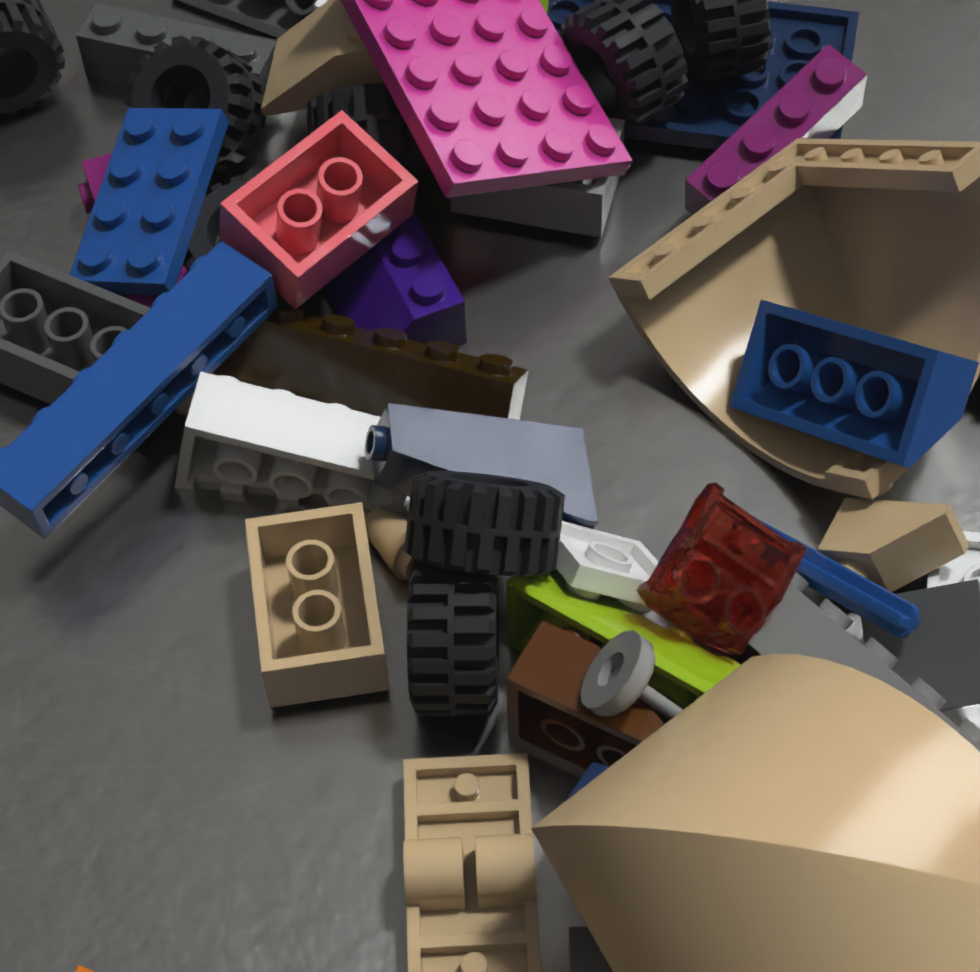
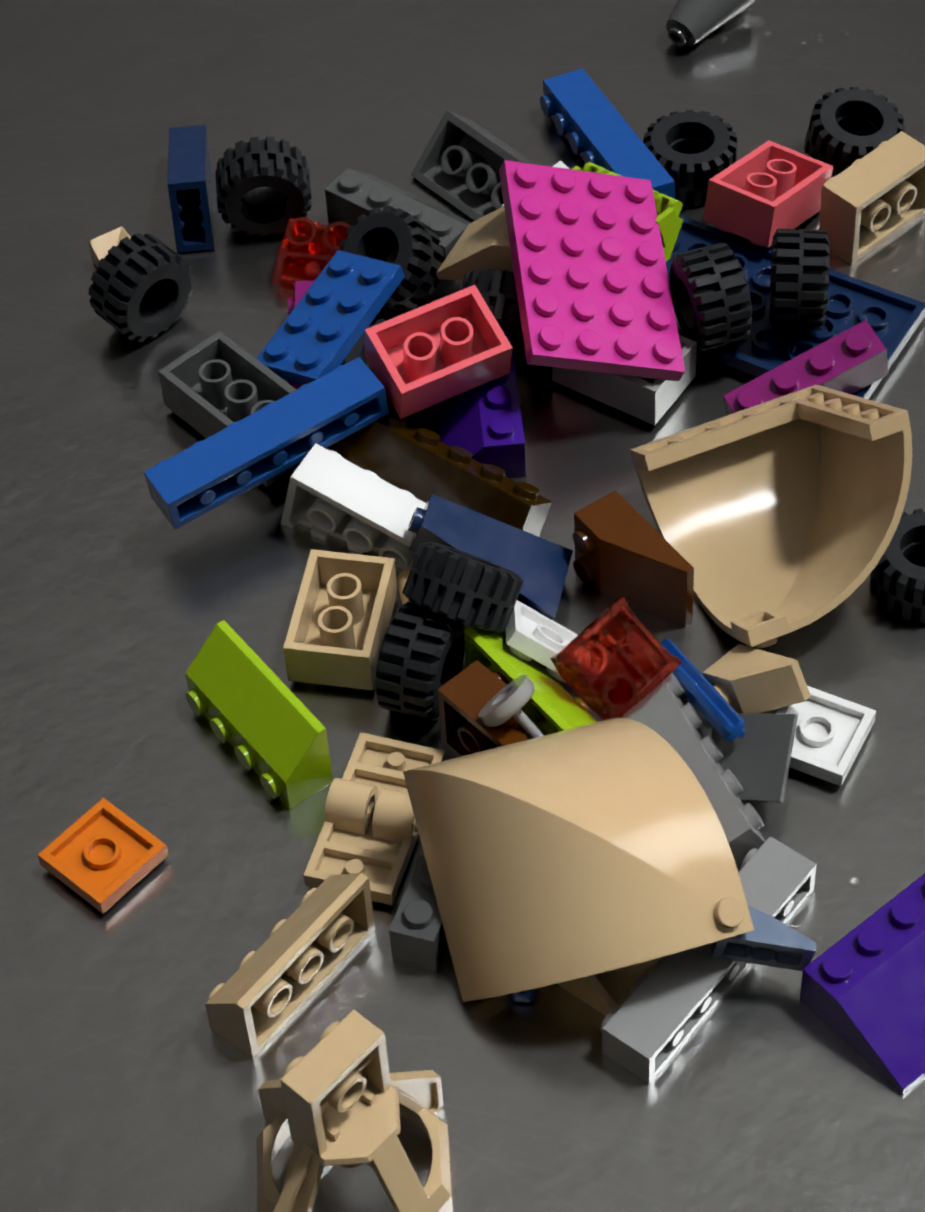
camera: 20 degrees right, 5 degrees down
blue slope [729,299,979,468] -> none
none -> lime slope [185,620,333,809]
none -> clear red slope [272,217,349,291]
none -> reddish brown slope [573,490,694,627]

